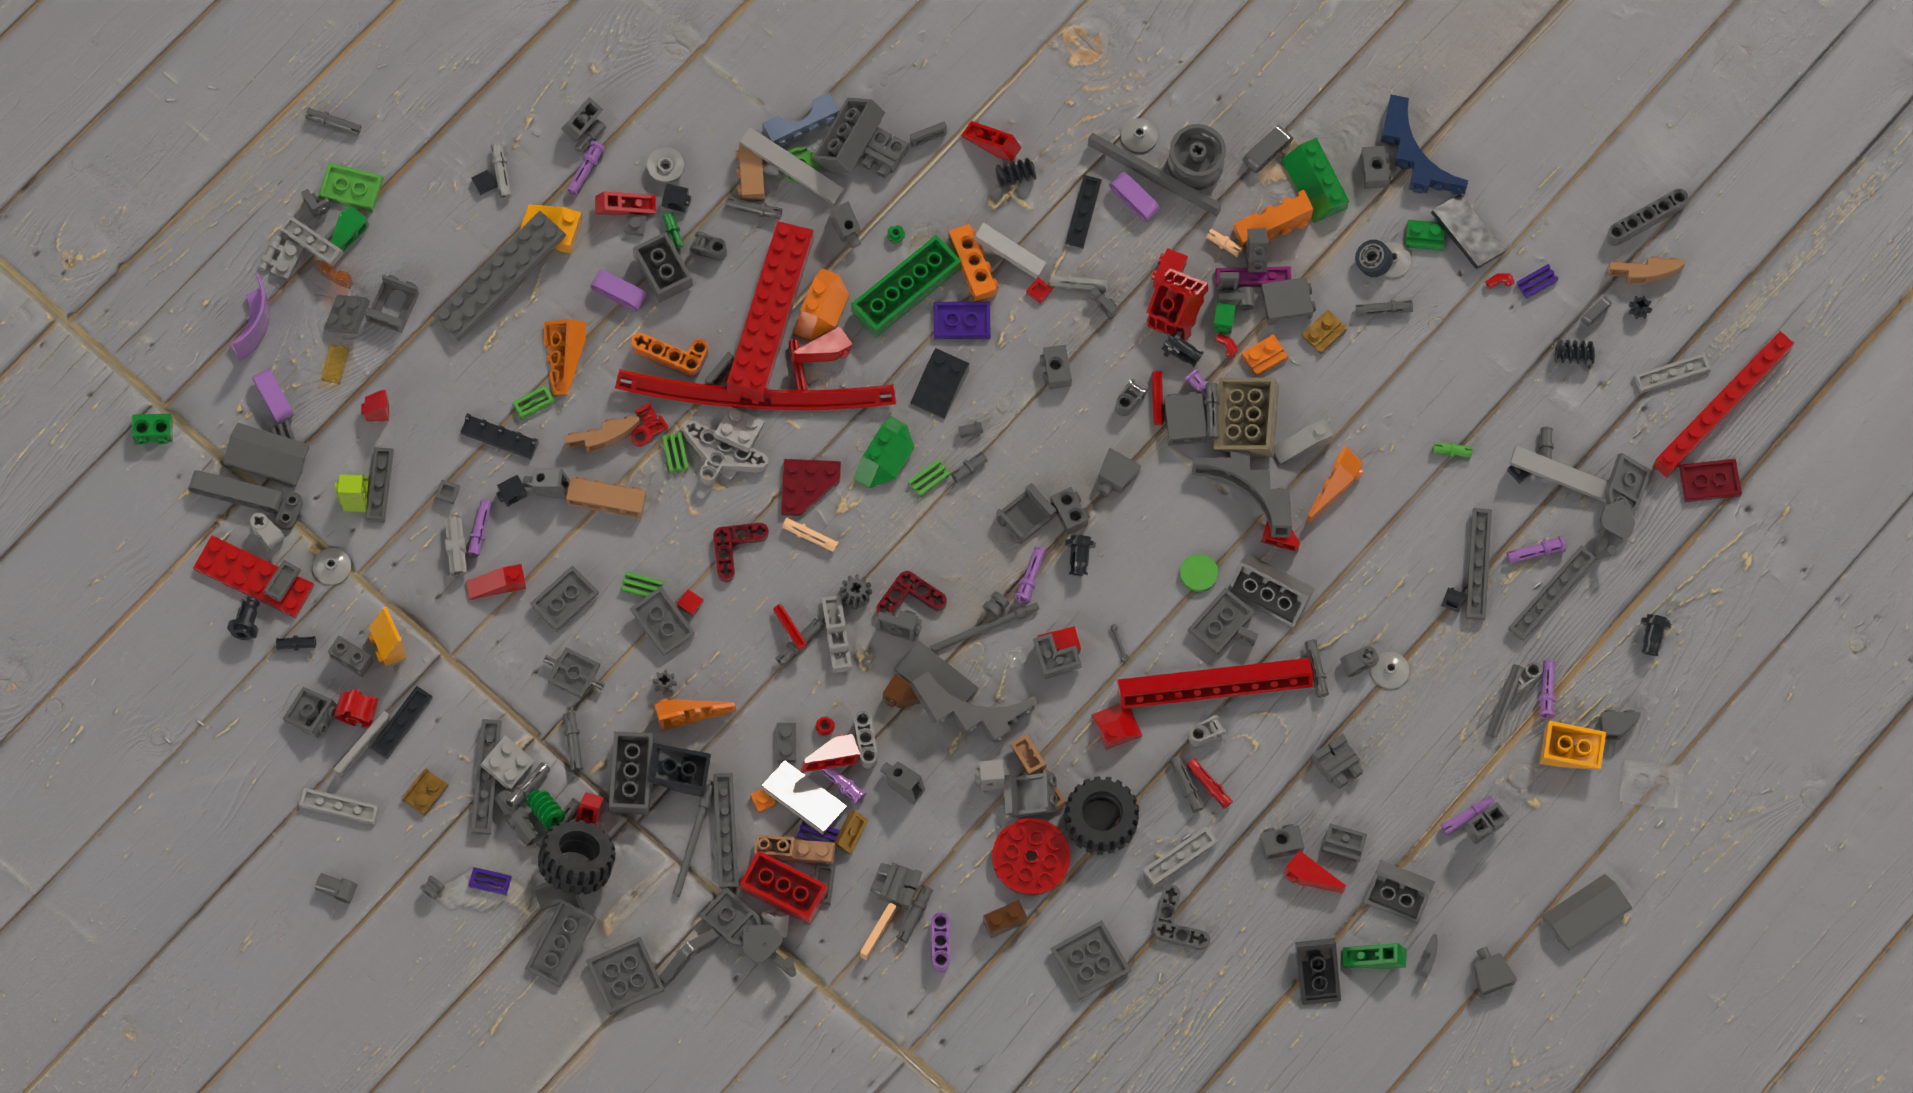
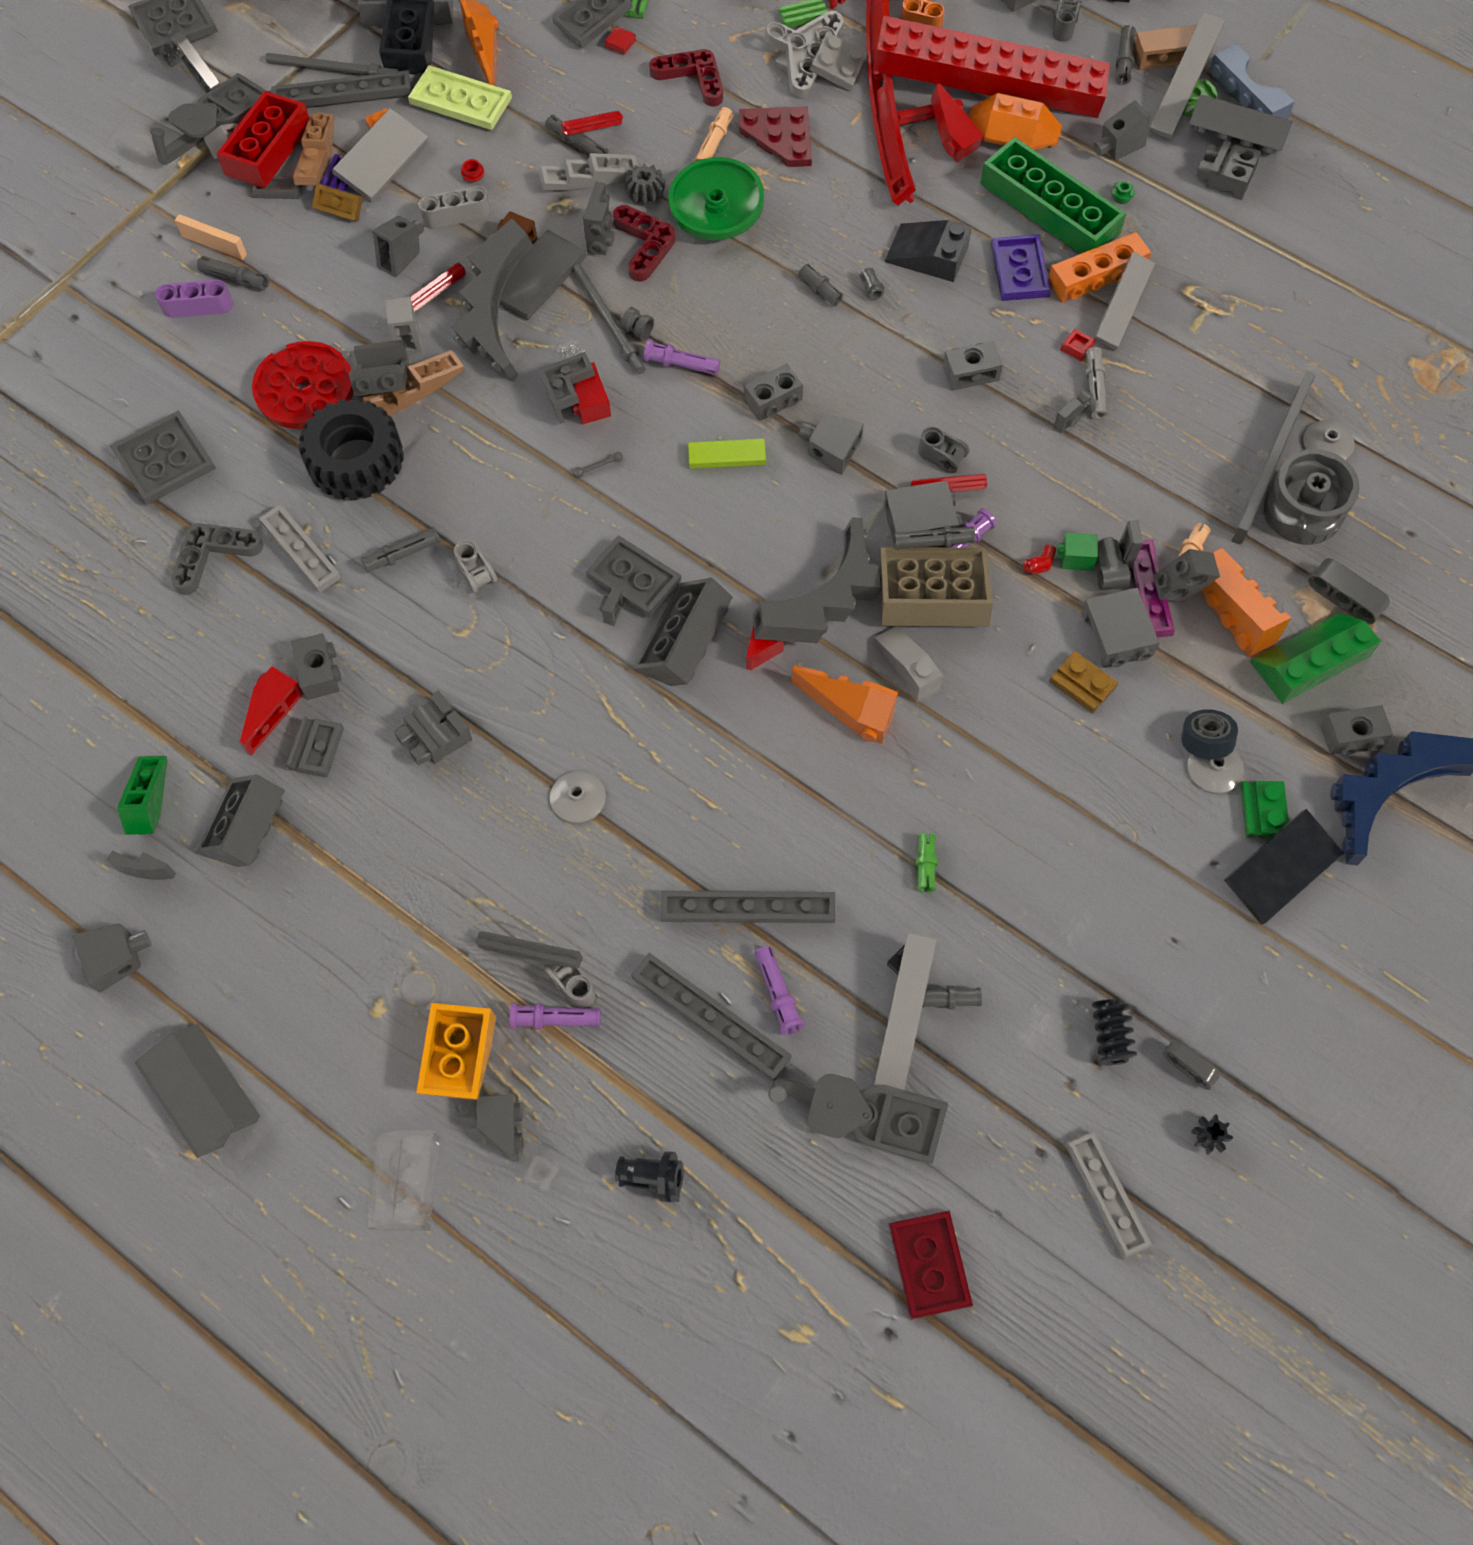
camera: 90 degrees right, 5 degrees down
dark grey gear [653,670,677,695] -> none
dark grey plate [777,723,796,762] -> none
slope [800,734,860,773] -> none
medium lavender pin [820,768,867,805] -> none
green wedge [853,416,915,488] -> none
dark grey hips [871,862,922,911] -> none
bright green tile [908,459,950,497] -> none
dark grey tile [910,121,947,147] -> none
red slope [961,121,1021,162] -> none
reddish brown brick [983,900,1027,938] -> none
black piece [995,157,1037,187] -> none
dark grey panel [996,483,1056,544] -> none
black tile [1065,175,1102,249] -> none
black piece [1065,535,1096,576] -> none
red slope [1092,704,1142,750] -> none
medium lavender beam [1109,172,1160,222] -> none
red brick [1117,658,1313,709] -> none
red slope [1146,268,1209,341] -> none
red brick [1151,248,1188,288] -> none
black piece [1161,330,1204,368] -> none
bright green tile [1180,554,1218,592] -> none
red pin [1186,758,1233,809] -> none
orange plate [1241,334,1288,377] -> none
black slope [1295,938,1341,1005] -> none
dark grey pin [1304,639,1329,698] -> none
dark grey piece [1340,646,1379,677] -> none
dark grey pin [1355,300,1413,317] -> none
medium lavender pin [1440,796,1496,835] -> none
black tile [1441,587,1466,613] -> none
dark grey hips [1464,802,1509,844] -> none
red arm [1485,273,1515,289] -> none
dark purple tile [1516,264,1559,299] -> none
dark grey beam [1606,188,1688,246] -> none
medium nougat slope [1607,256,1685,284] -> none
red brick [1653,331,1794,478] -> none
none -> yellowish green plate [408,65,512,130]
none -> axle [410,262,466,311]
none -> green dish [668,157,764,240]
none -> lime tile [688,439,766,469]

